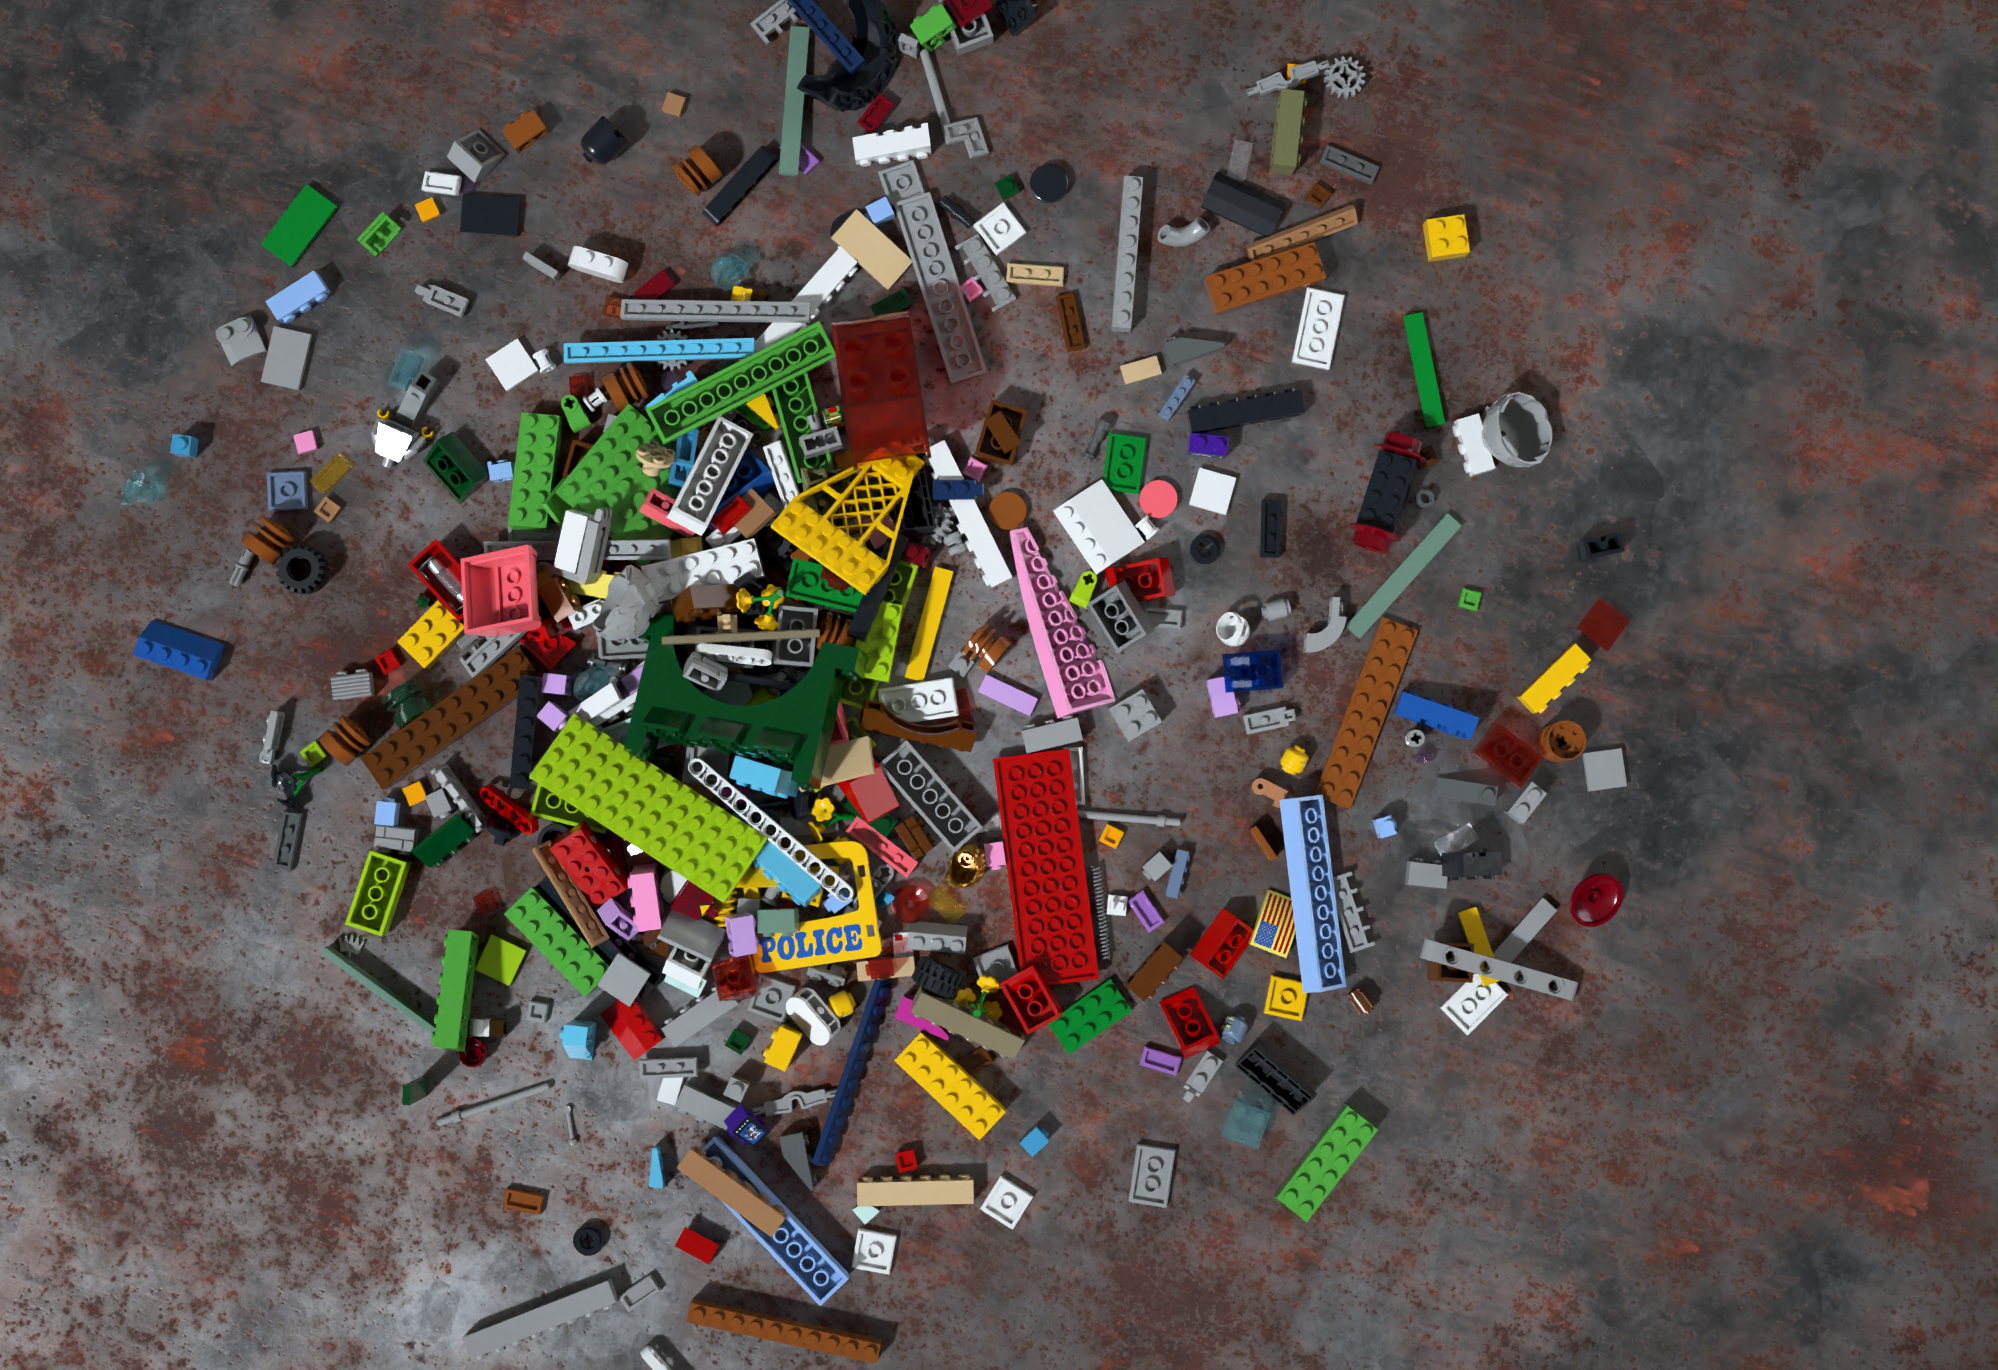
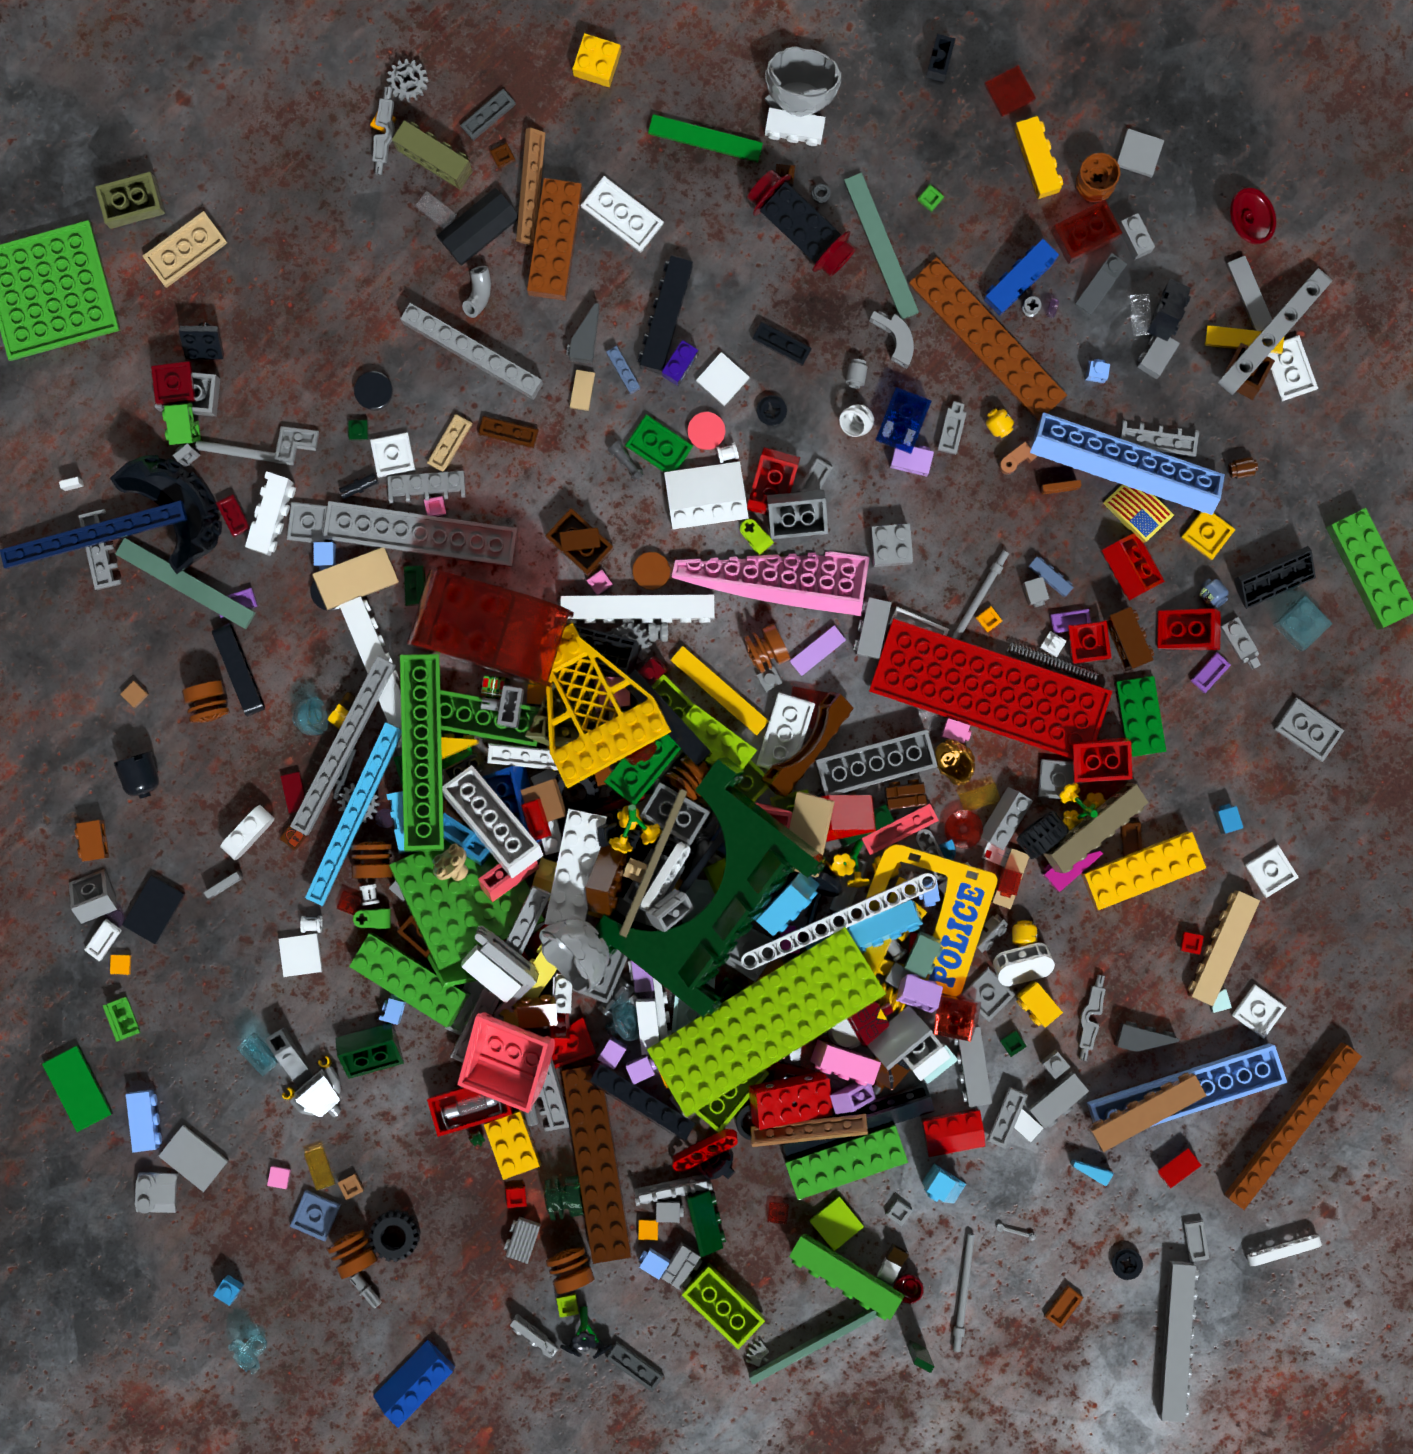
camera: 60 degrees left, 0 degrees up
light grey hinge [415,285,470,318] -> none
light grey tile [597,952,652,1007] -> none
brick [724,1104,771,1148] -> none
dark blue plate [812,979,892,1167] -> none
dark blue hinge [933,480,985,501] -> none
none -> red slope [1068,620,1112,664]

